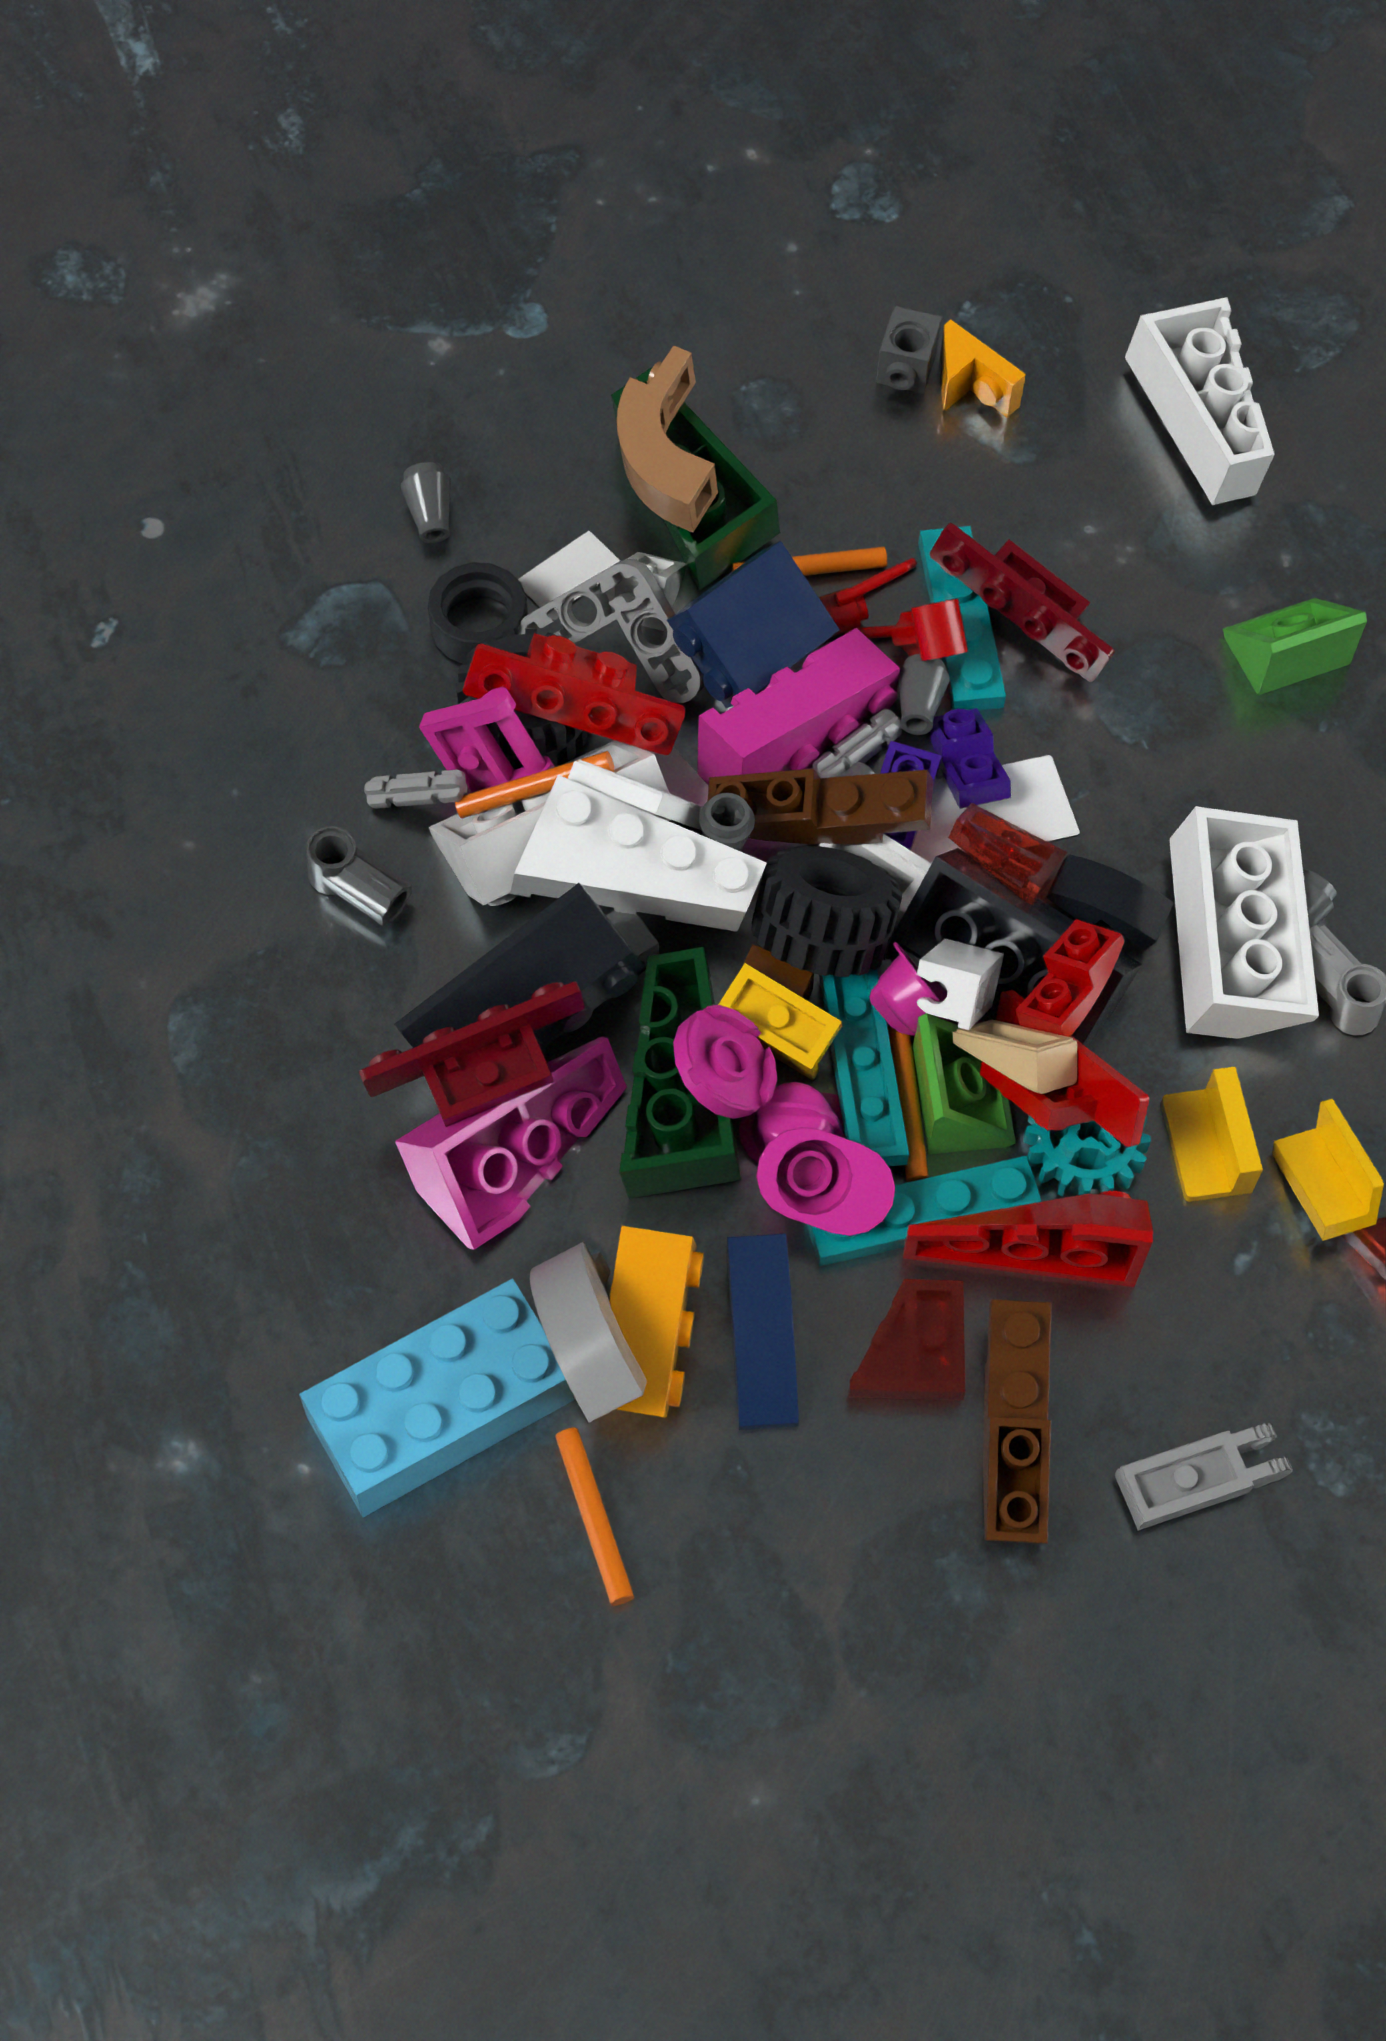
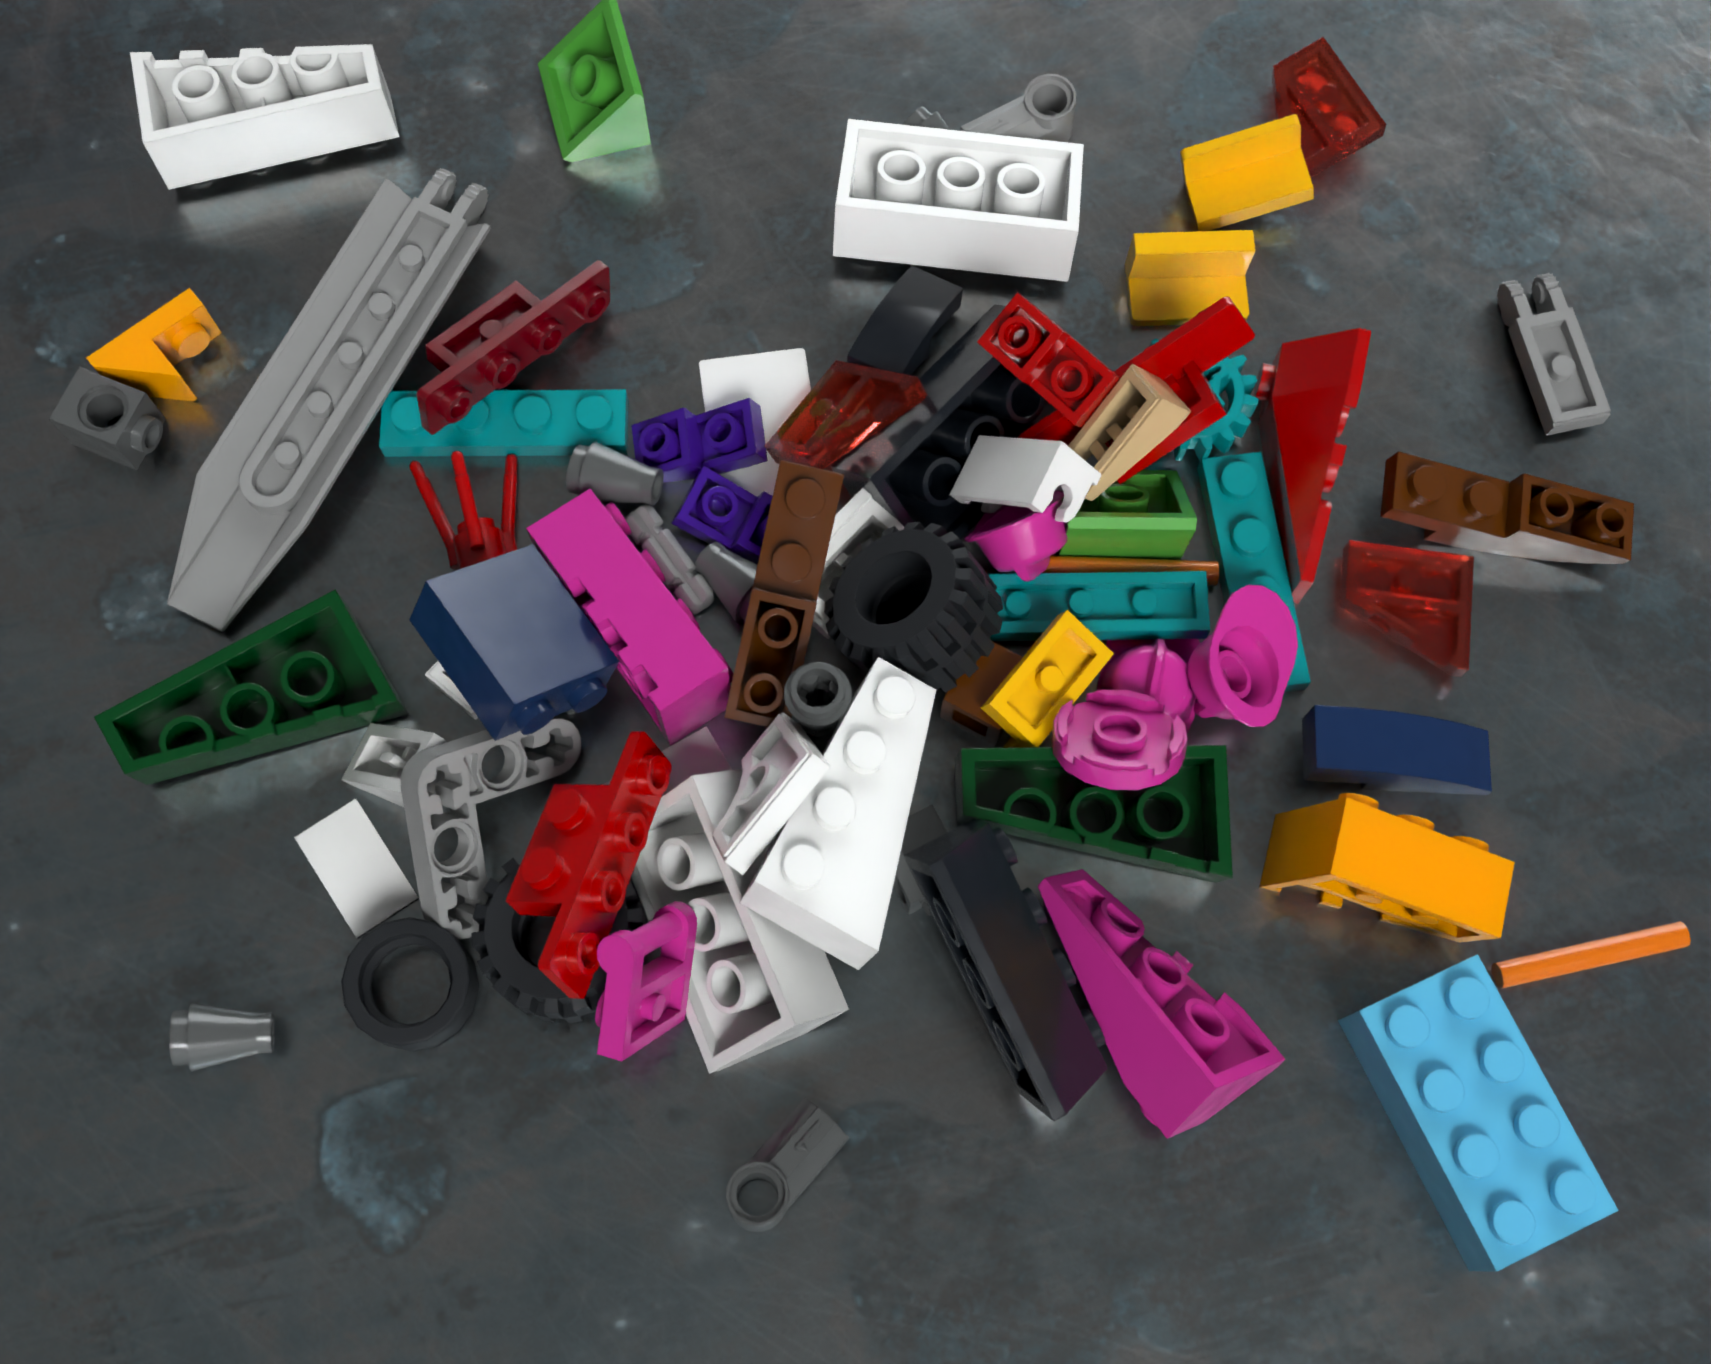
camera: 85 degrees left, 10 degrees up
dark red bracket [359,982,585,1127] -> none
light grey axle [364,769,468,809] -> none
orange bar [455,751,614,819] -> none
light grey arch [530,1241,647,1423] -> none
medium nougat arch [617,345,718,533] -> none
orange bar [732,547,887,576] -> none
red piece [891,599,968,661] -> none
none -> light grey hinge [167,168,491,632]

